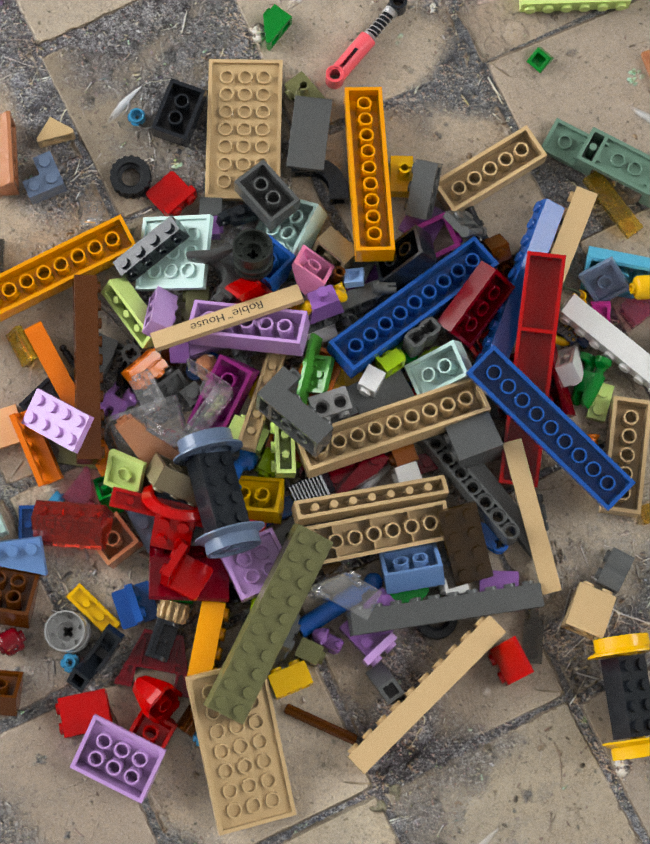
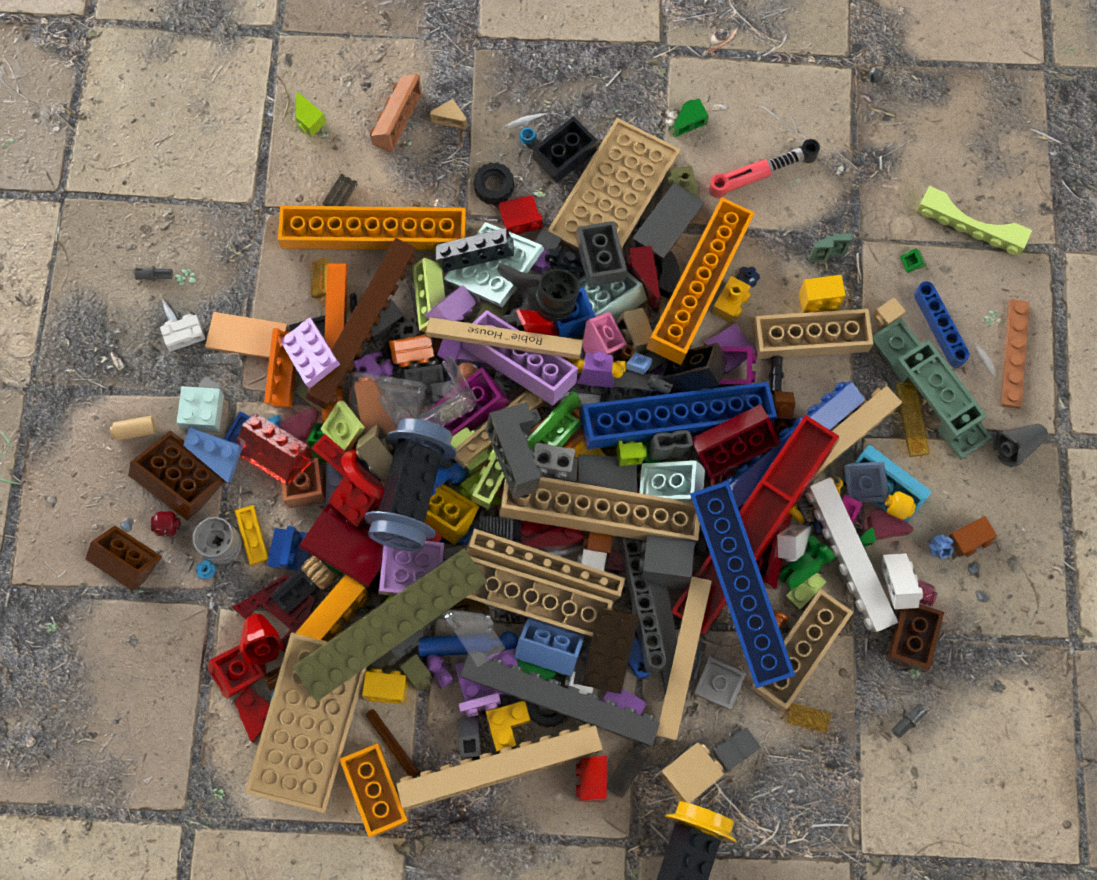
camera: 30 degrees right, 5 degrees down
sand blue brick [22,151,67,205] -> none
red brick [55,688,113,738] -> none
black arch [66,623,125,693] -> none
lavender slope [70,714,167,803] -> none
clear hinge [129,368,166,417] -> none
red bracket [160,542,213,601] -> none
white brick [357,364,386,398] -> none
dark grey brick [404,159,443,220] -> none
dark grey plate [443,211,487,237] -> none
none -> red wing [234,687,270,743]
none -> light orange brick [340,743,409,838]
none -> yellow brick [486,701,530,754]
none -> dark red slope [625,246,661,312]
none -> light grey plate [693,657,746,710]
none -> dark blue plant [736,267,760,288]
none -> yellow brick [798,275,846,313]
none -> sand green slope [808,233,852,262]
none -> green slope [860,527,876,547]
none -> tan brick [873,297,906,329]
none -> blue beam [914,281,970,368]

